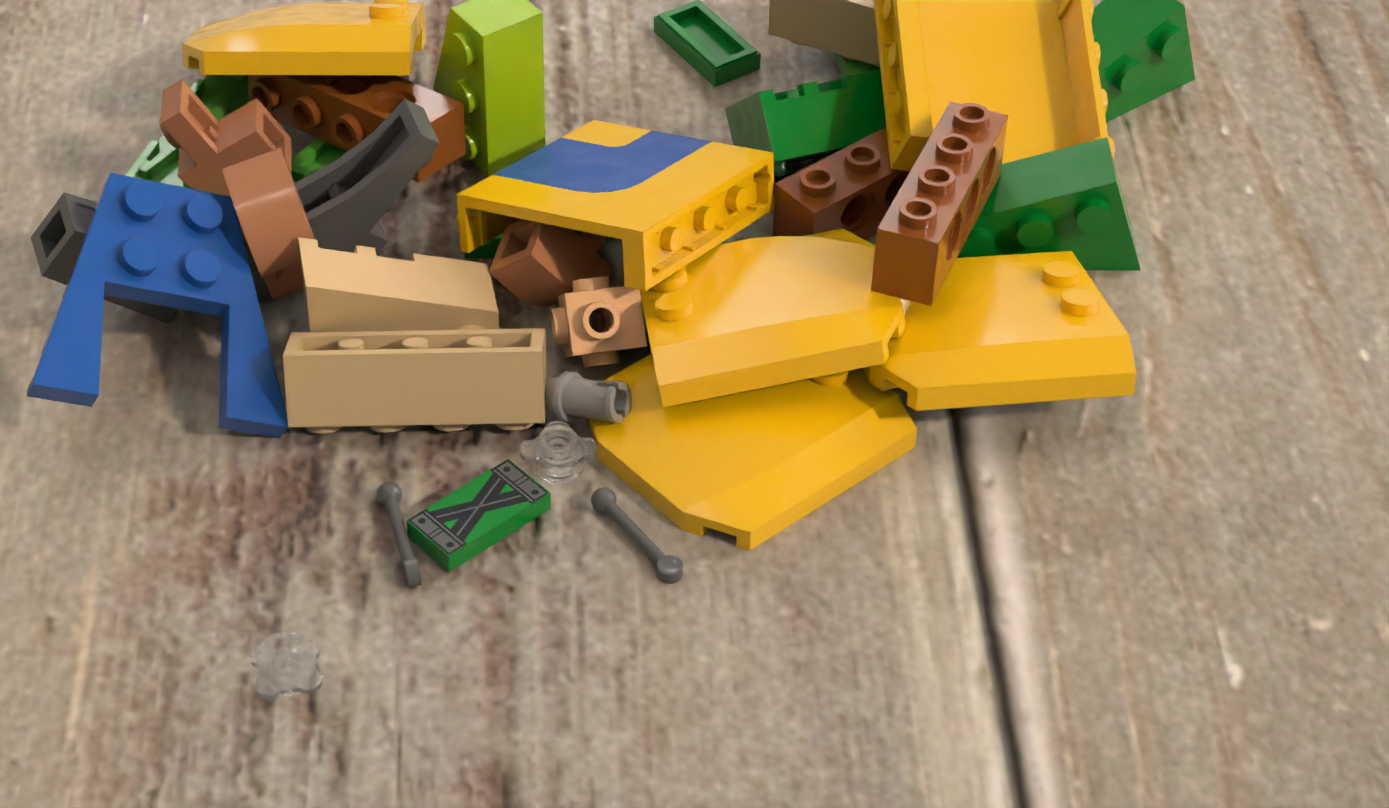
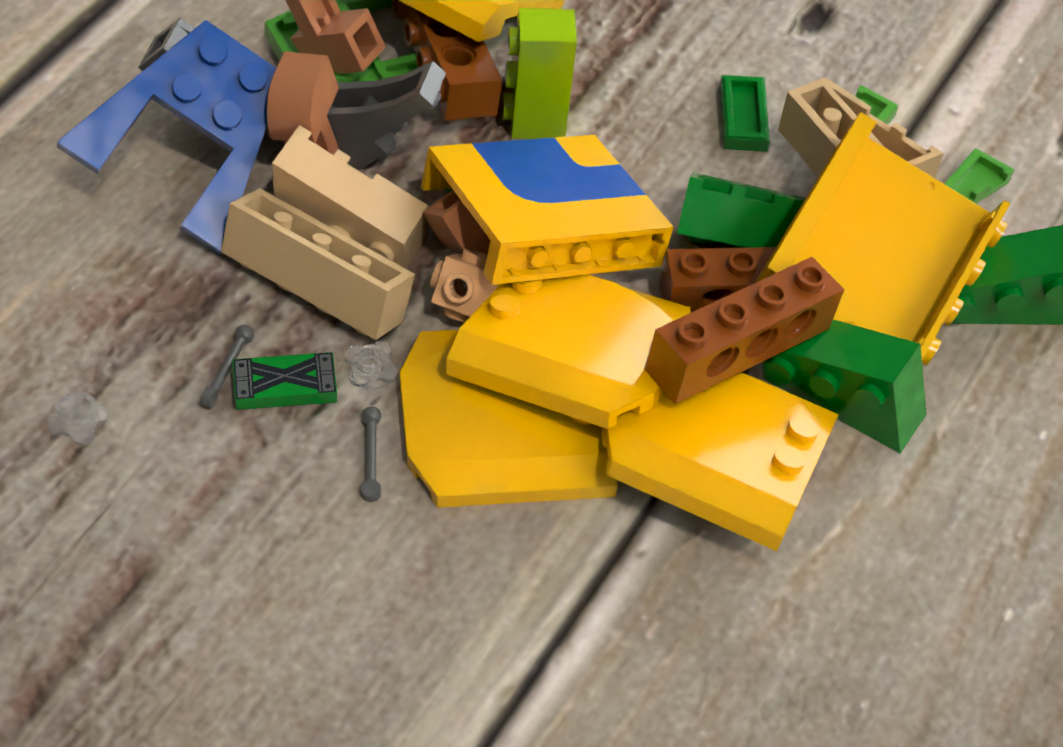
camera: 30 degrees right, 10 degrees up
light grey pin [545,371,632,423] -> none

